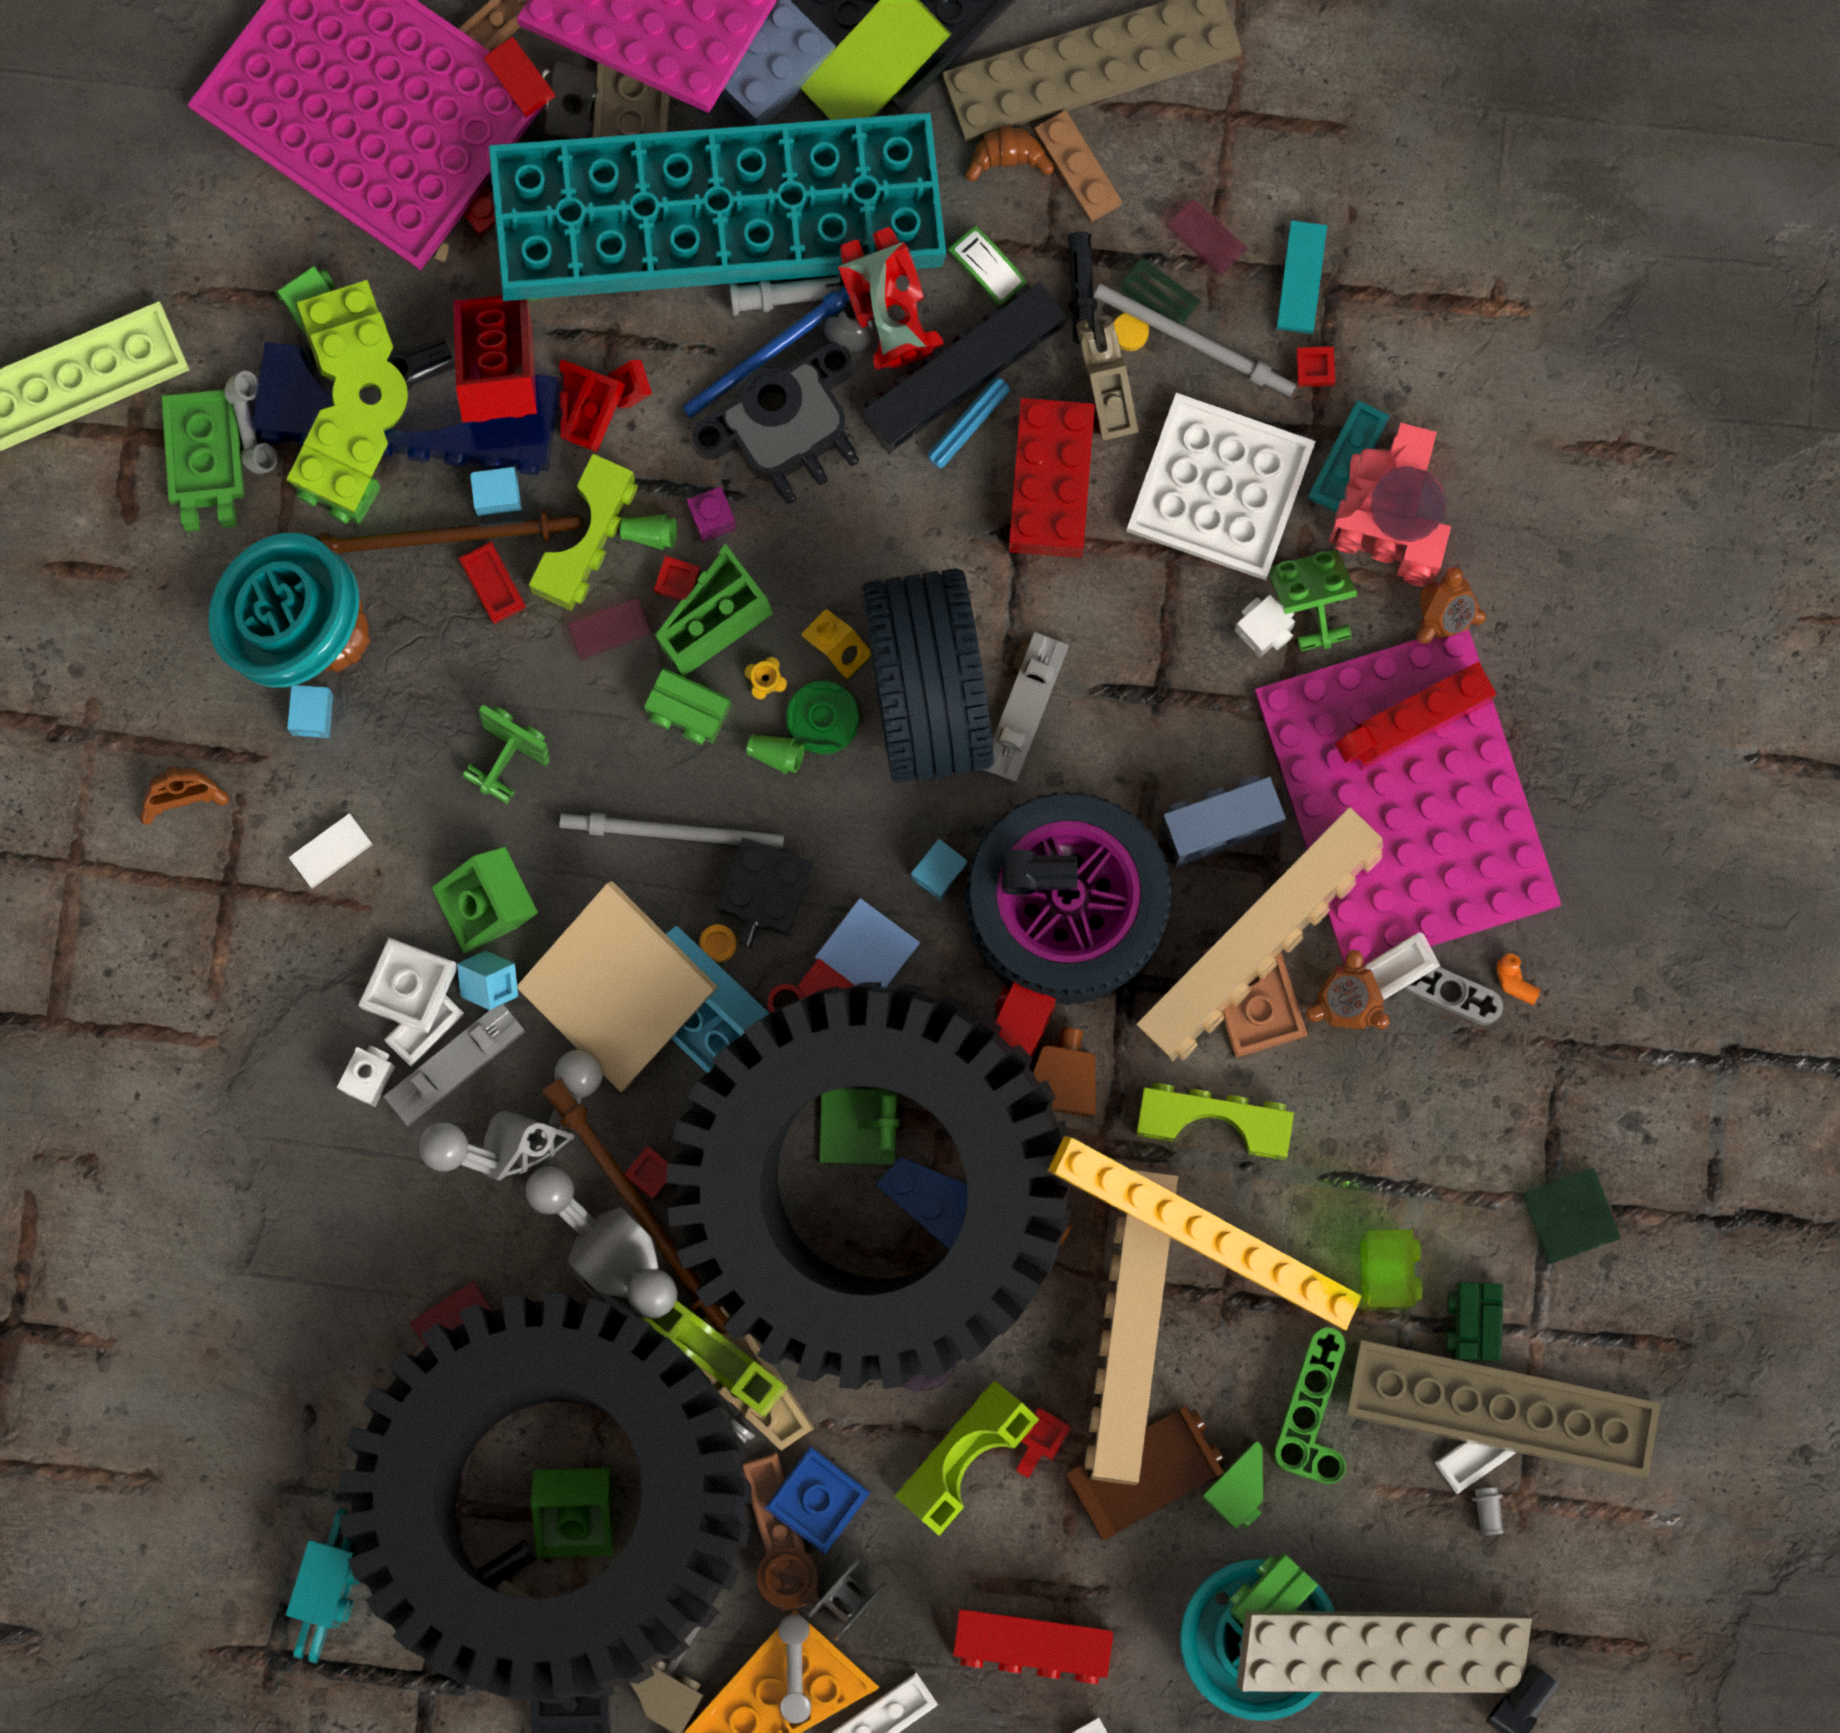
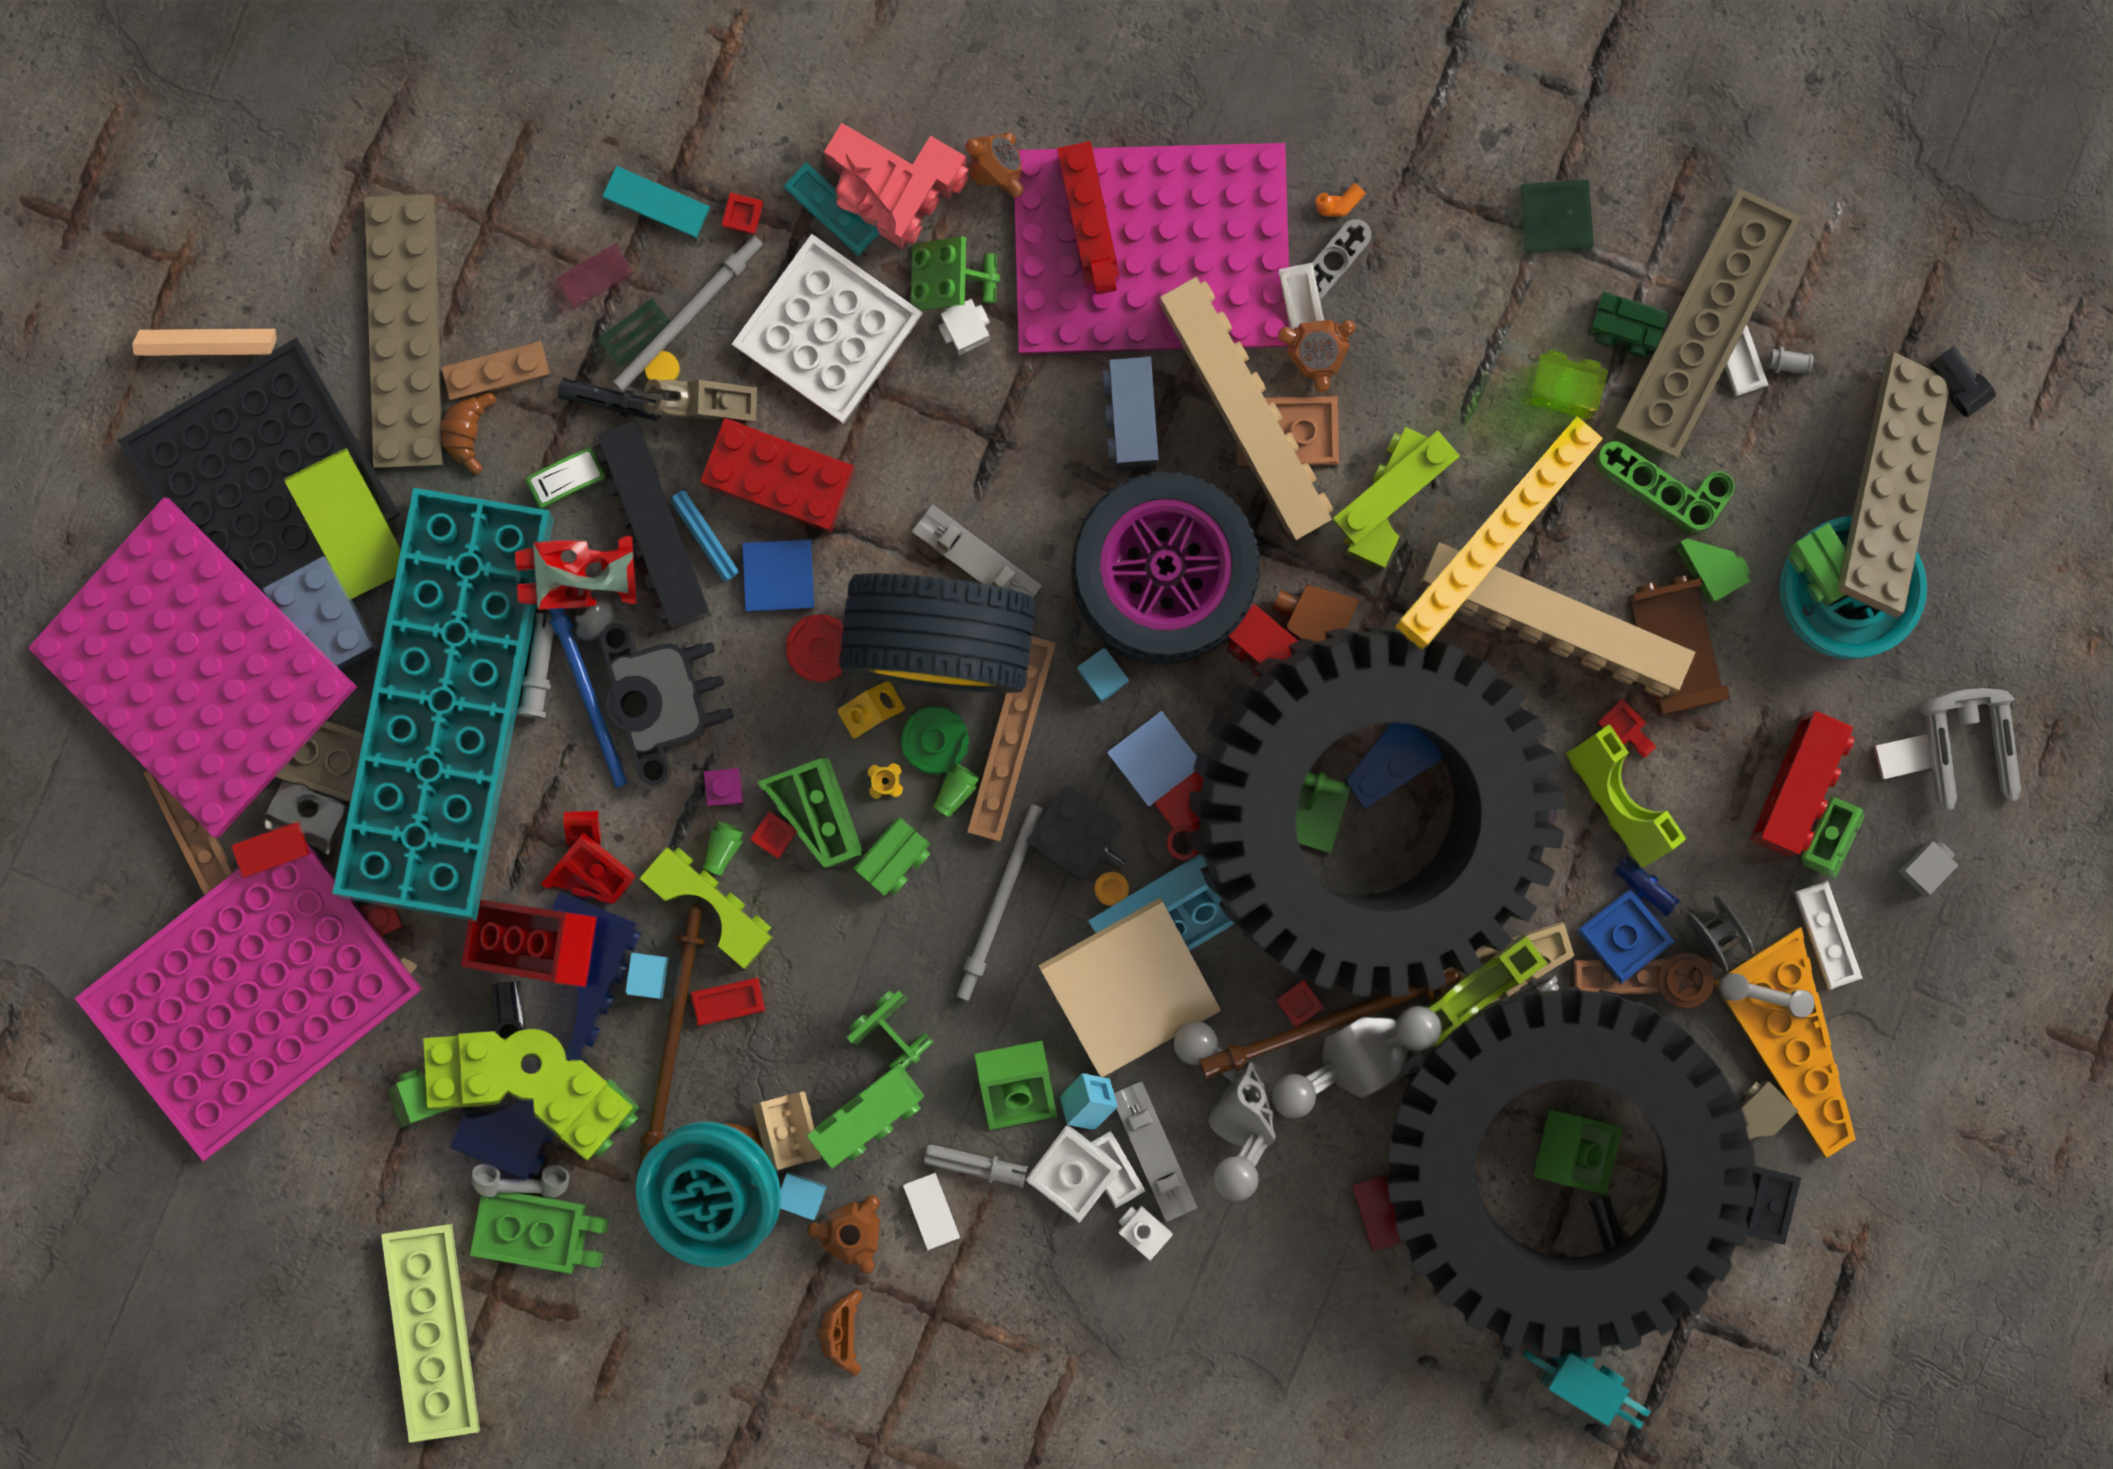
camera: 80 degrees left, 5 degrees up
clear pink tile [568,598,651,660] -> none
black piece [1002,850,1078,895] -> none
tile [1370,466,1446,542] -> none
none -> blue tile [742,539,815,612]
none -> tan bracket [752,1091,821,1171]
none -> red tile [786,614,844,683]
none -> bright green wedge [806,1063,924,1169]
none -> dark orange rock [807,1195,880,1274]
none -> light grey axle [924,1145,1028,1188]
none -> medium nougat plate [967,636,1056,842]
none -> lime plate [1332,430,1460,546]
none -> clear blue pin [1613,856,1681,917]
none -> bright green brick [1801,796,1864,879]

